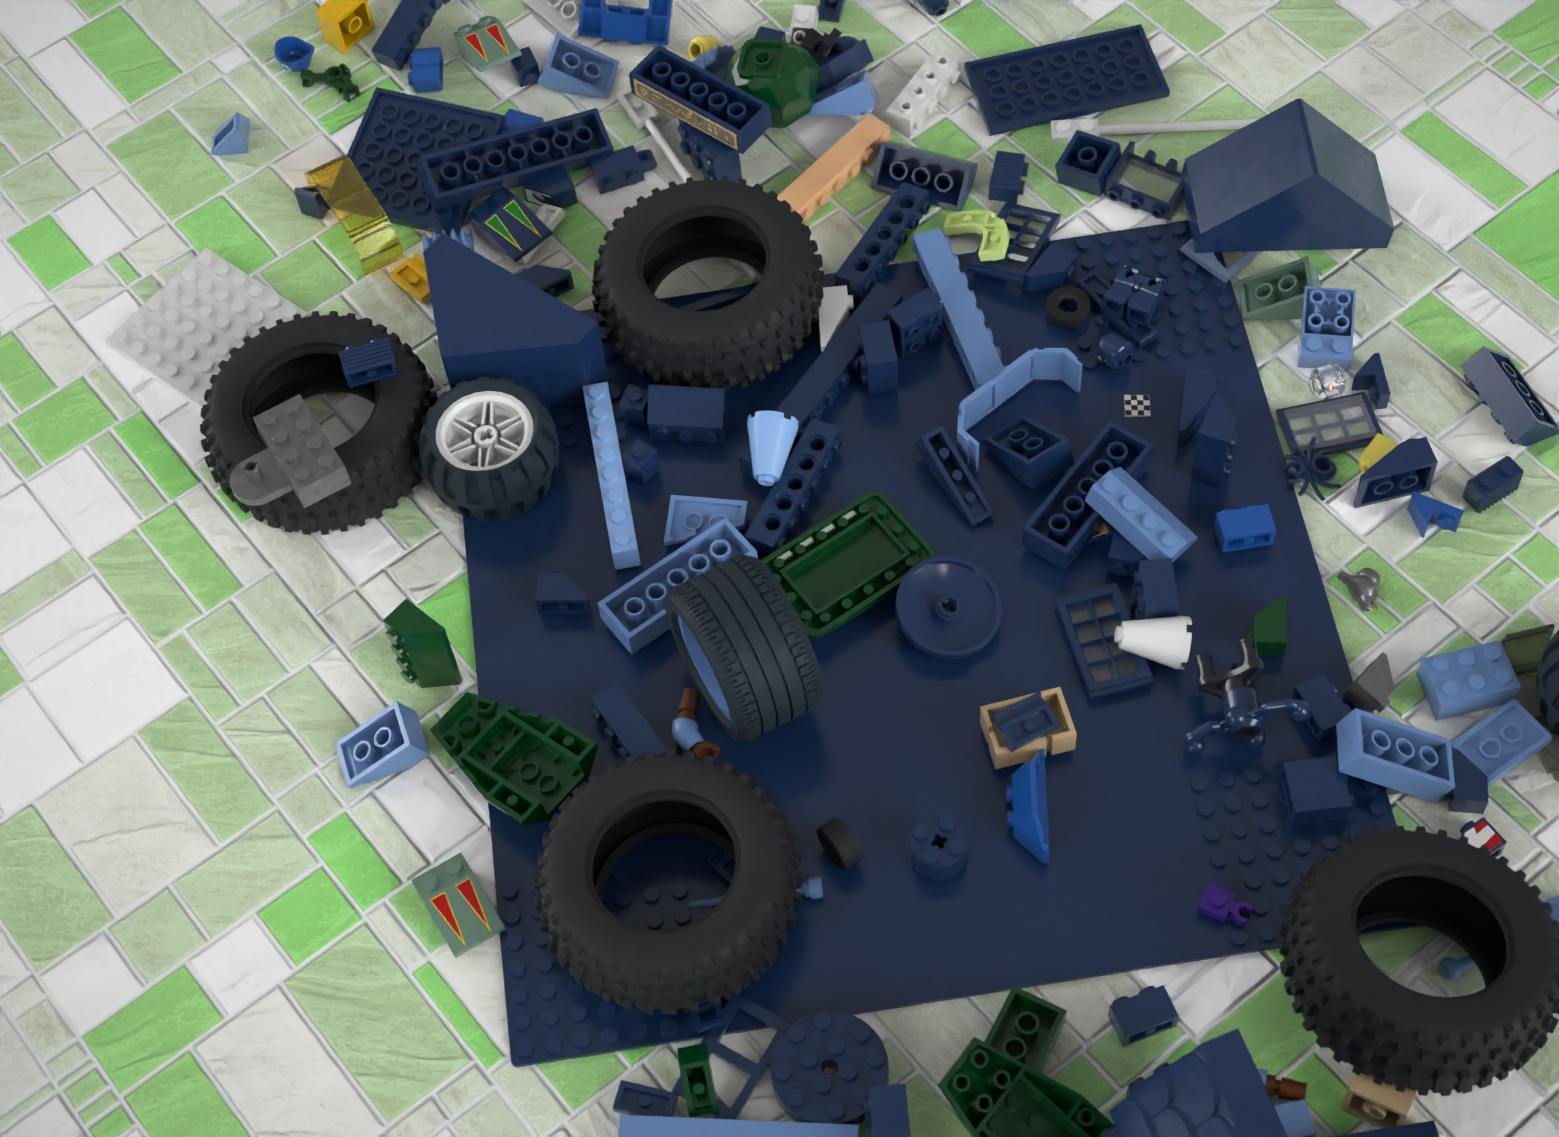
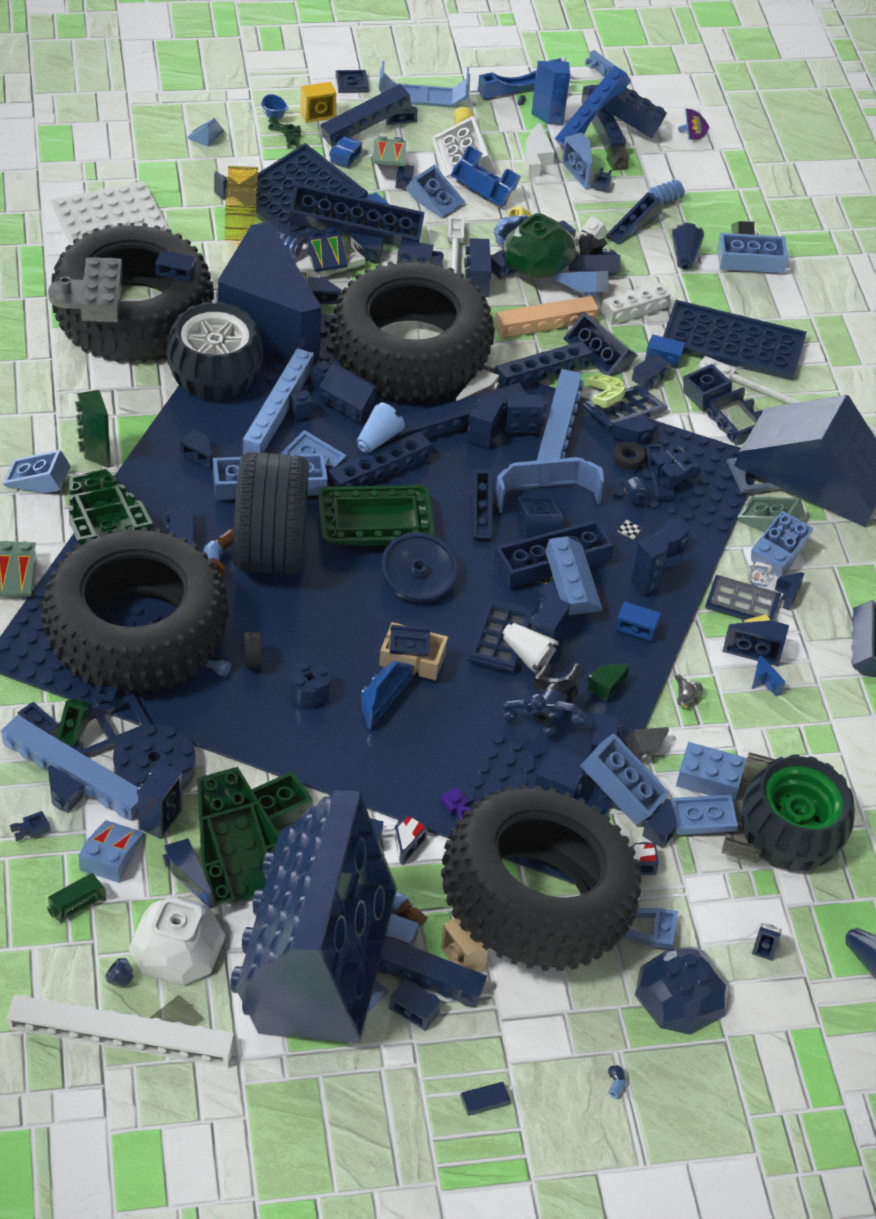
camera: 20 degrees right, 10 degrees down
dark blue brick [629,45,772,154] -> none
dark blue animal [1283,436,1342,501] -> none
dark blue brick [1462,456,1524,513] -> none
none -> slope [394,814,428,865]
none -> blue brick [645,334,685,368]

